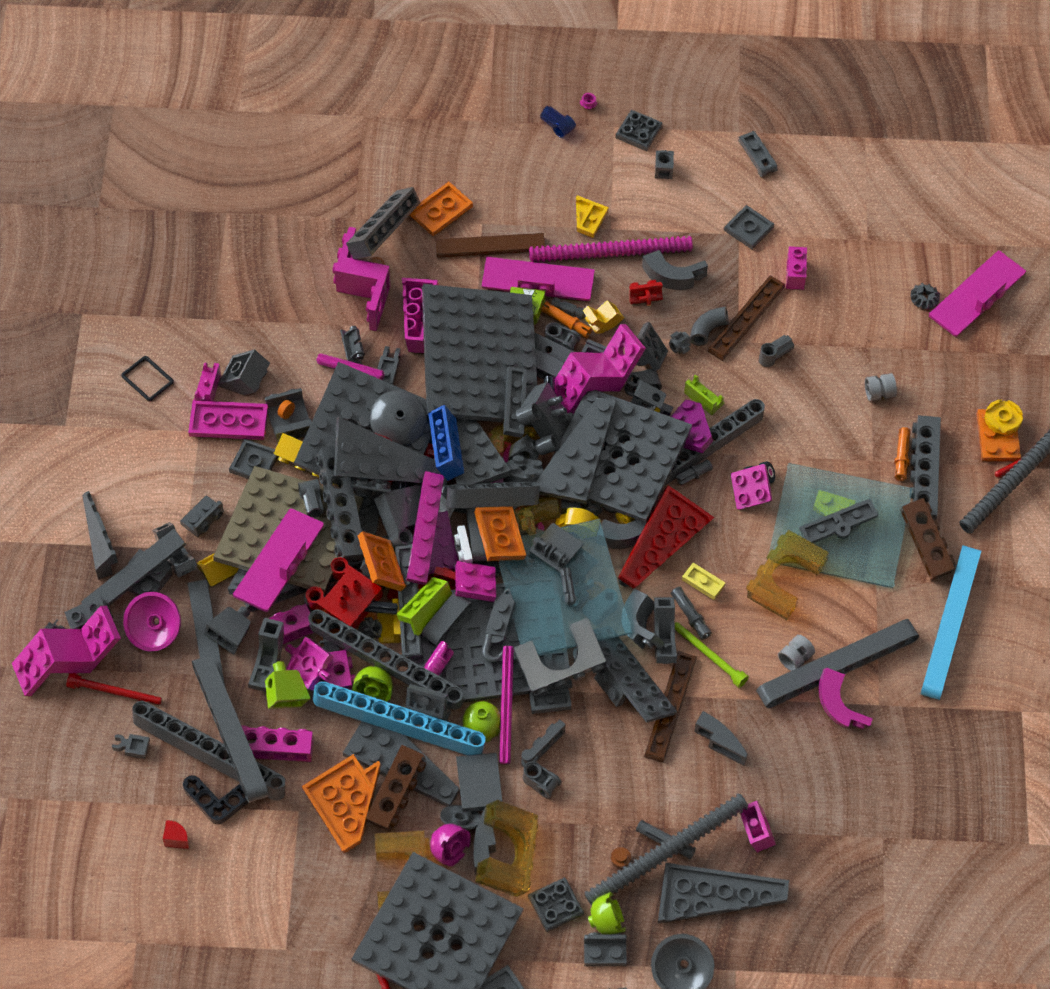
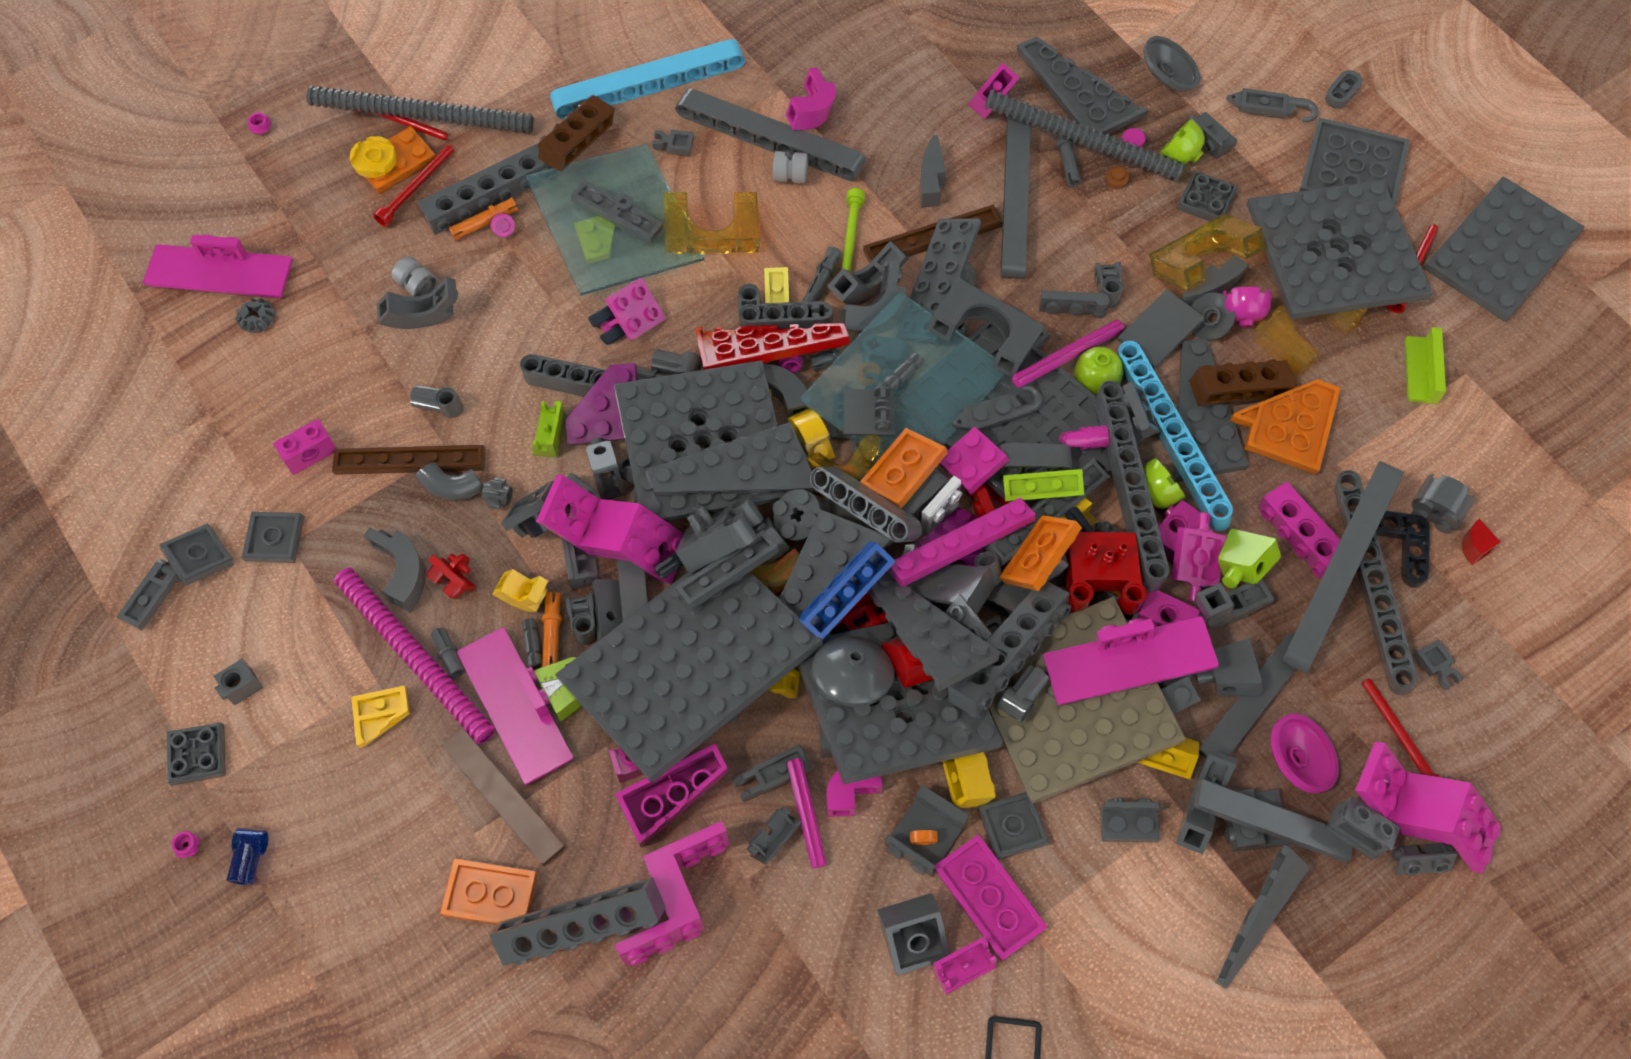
camera: 125 degrees left, 5 degrees up
none -> dark grey tile [159,523,234,586]
none -> red piece [372,145,454,227]
none -> dark grey arch [377,277,458,329]
none -> dark grey axle [431,627,466,678]
none -> dark pink tile [490,214,515,237]
none -> dark grey piece [651,349,702,375]
none -> dark grey plate [652,130,694,156]
none -> dark grey beam [738,283,833,329]
none -> dark grey beam [1000,116,1031,278]
none -> dark pink tile [1122,128,1146,148]
none -> lime panel [1405,327,1446,404]
none -> dark grey brick [1411,474,1476,533]

